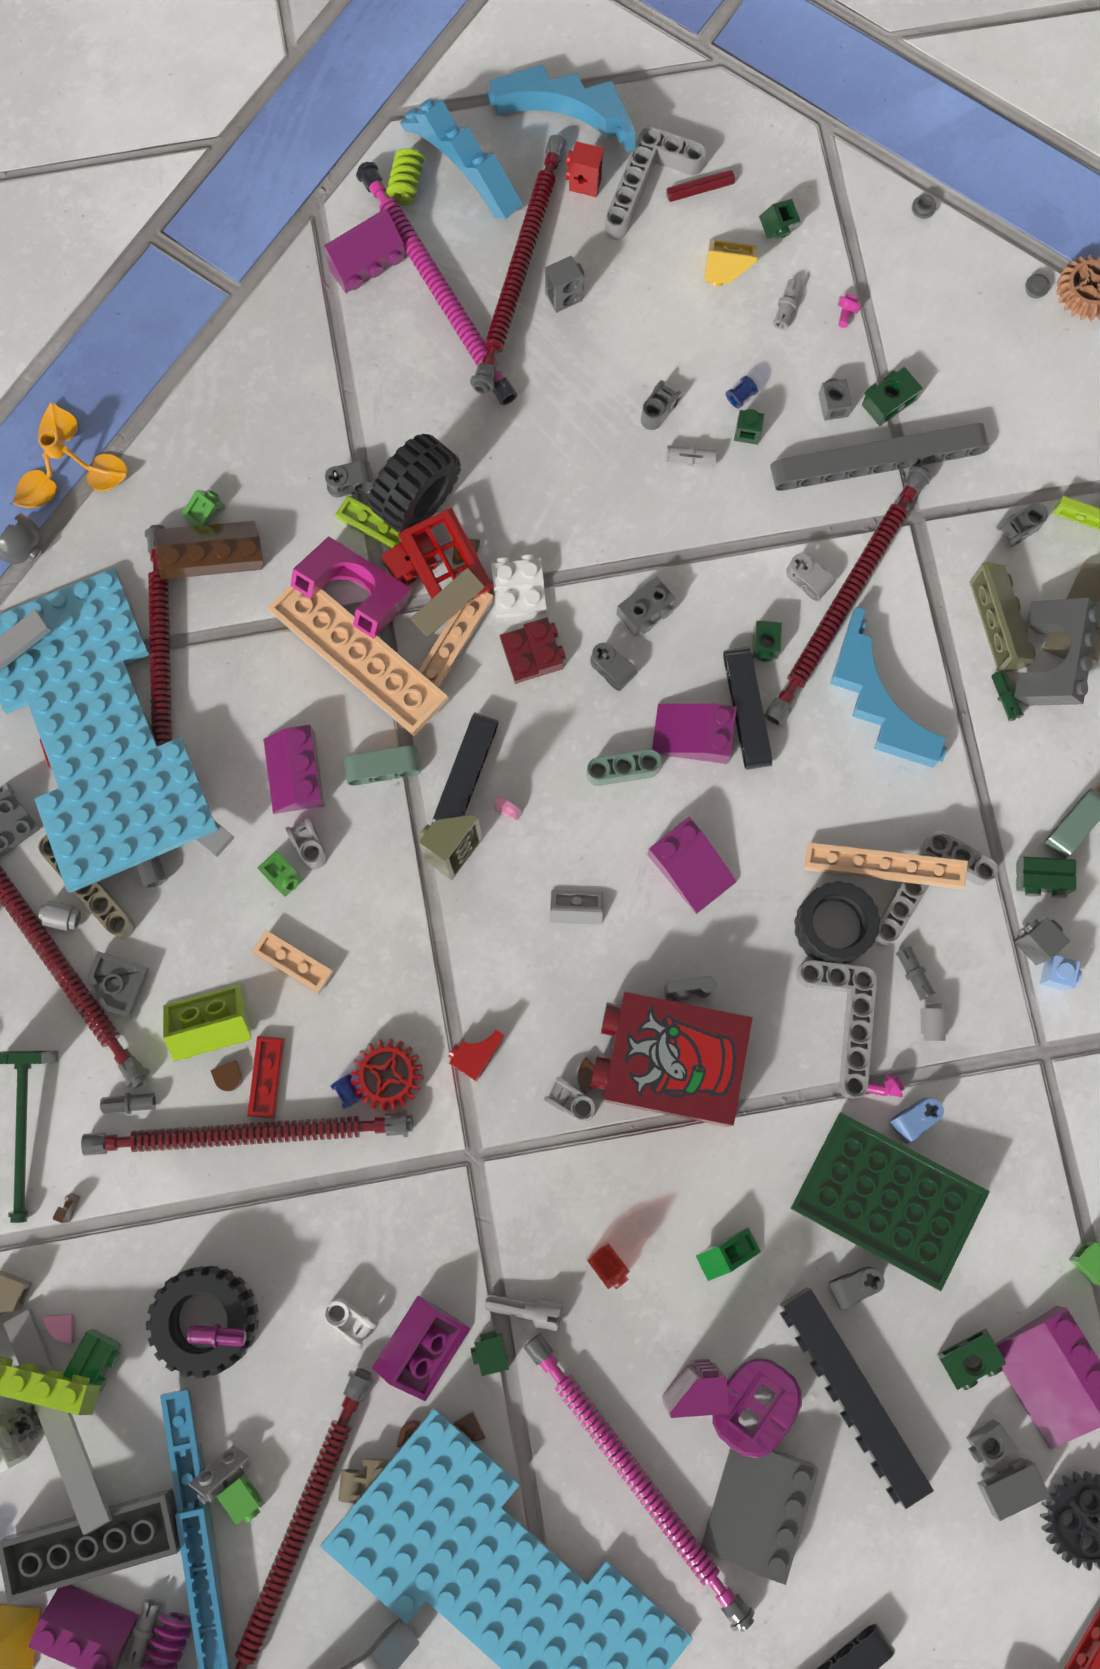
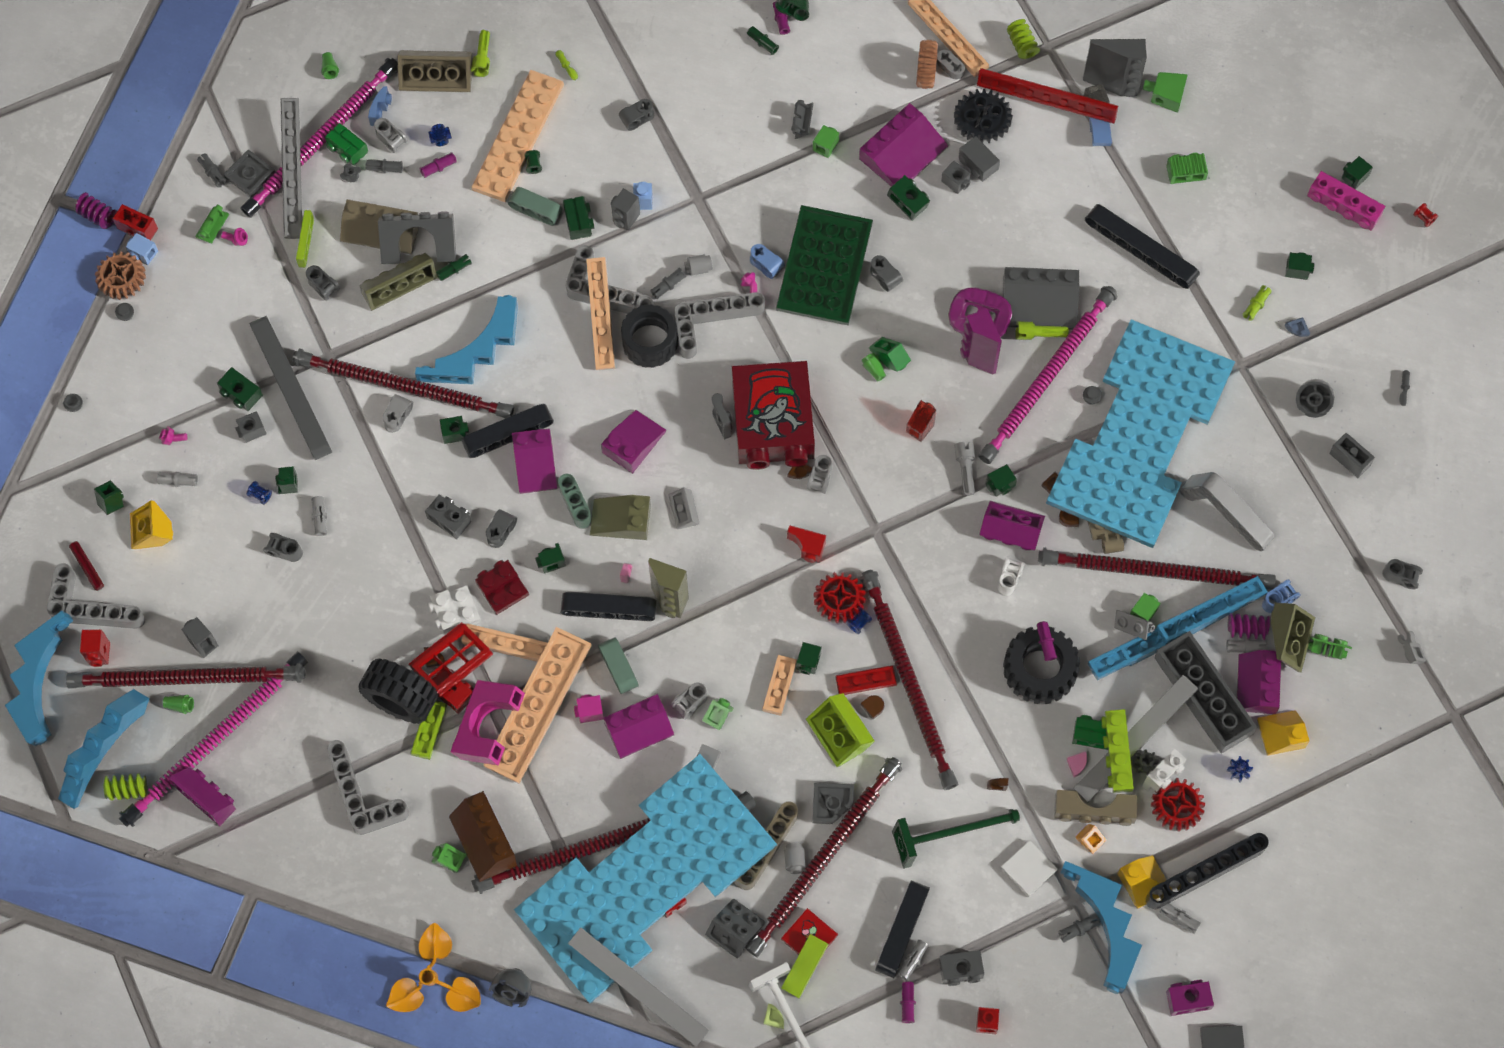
camera: 105 degrees left, 10 degrees down
dark grey axle [100,1093,156,1114] -> none
dark grey piece [325,460,374,498] -> none
dark tan tile [410,568,485,638] -> none
black brick [779,1287,934,1509] -> none
none -> bright green cone [163,695,194,714]
none -> light grey beam [327,740,409,835]
none -> dark green brick [535,543,566,574]
none -> dark pink brick [574,695,604,723]
none -> olive slope [590,495,651,540]
none -> dark green brick [796,642,822,675]
none -> bright green cone [862,353,886,382]
none -> lime piece [1015,321,1069,340]
none -> dark grey plate [1083,386,1102,404]

